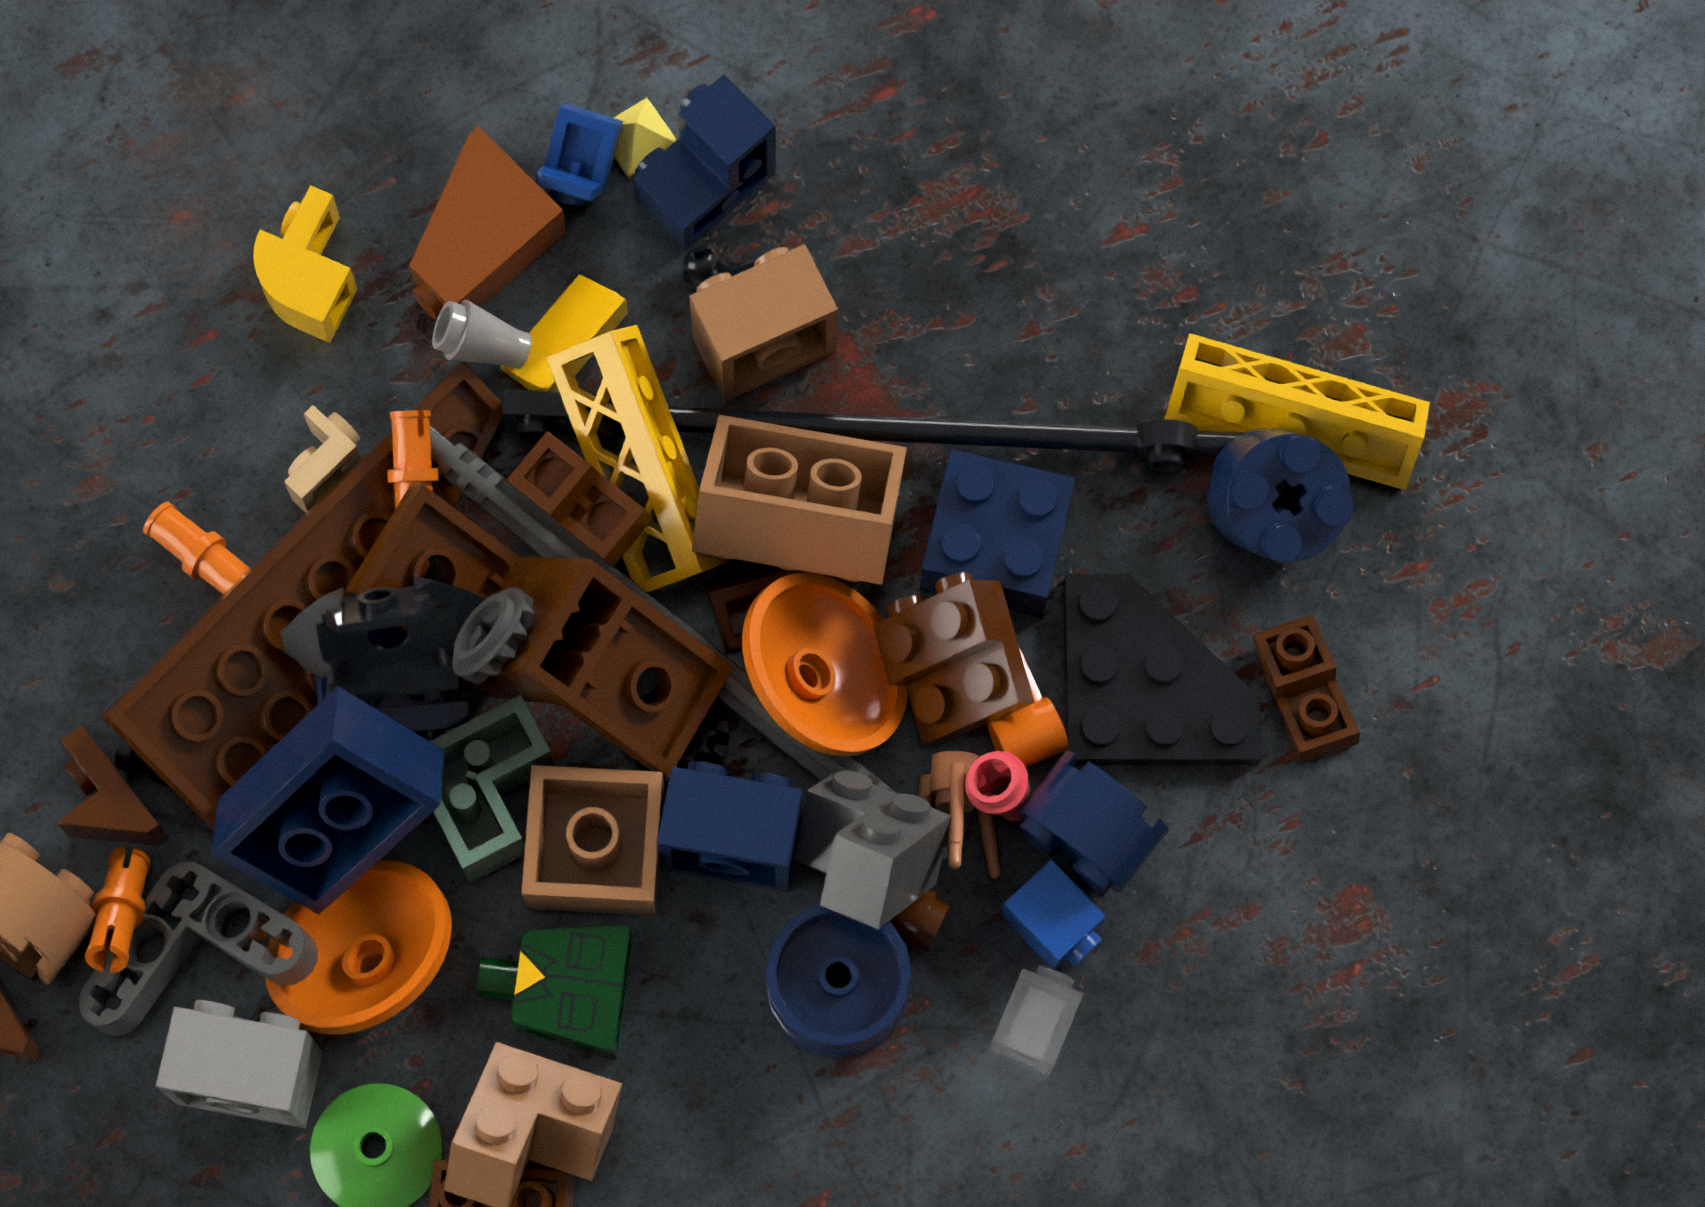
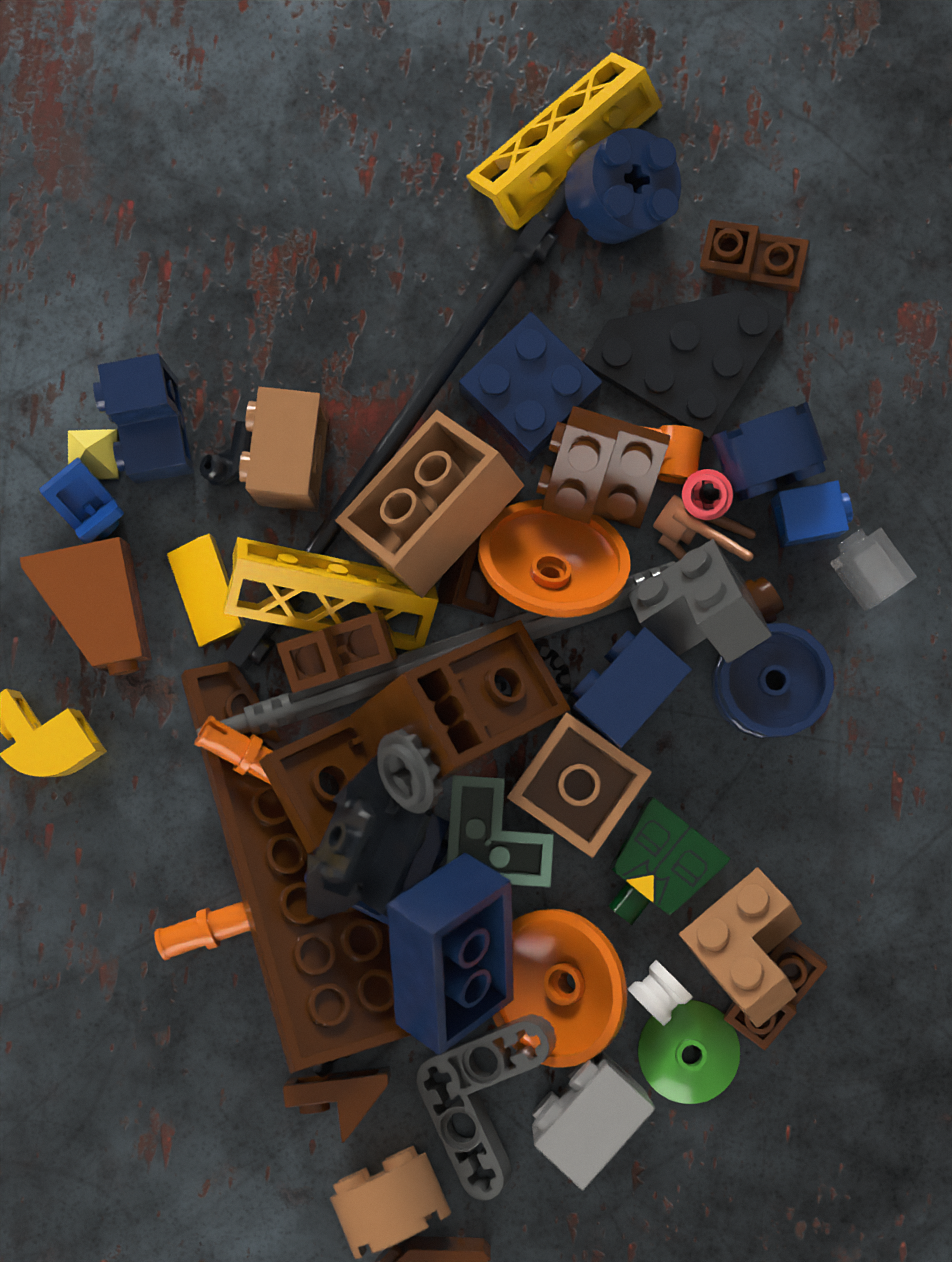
camera: 50 degrees left, 10 degrees up
orange pin [85,846,151,973] -> none
tan bracket [284,405,361,513] -> none
light grey cone [432,300,531,369] -> none
none -> white wheel [628,960,693,1026]

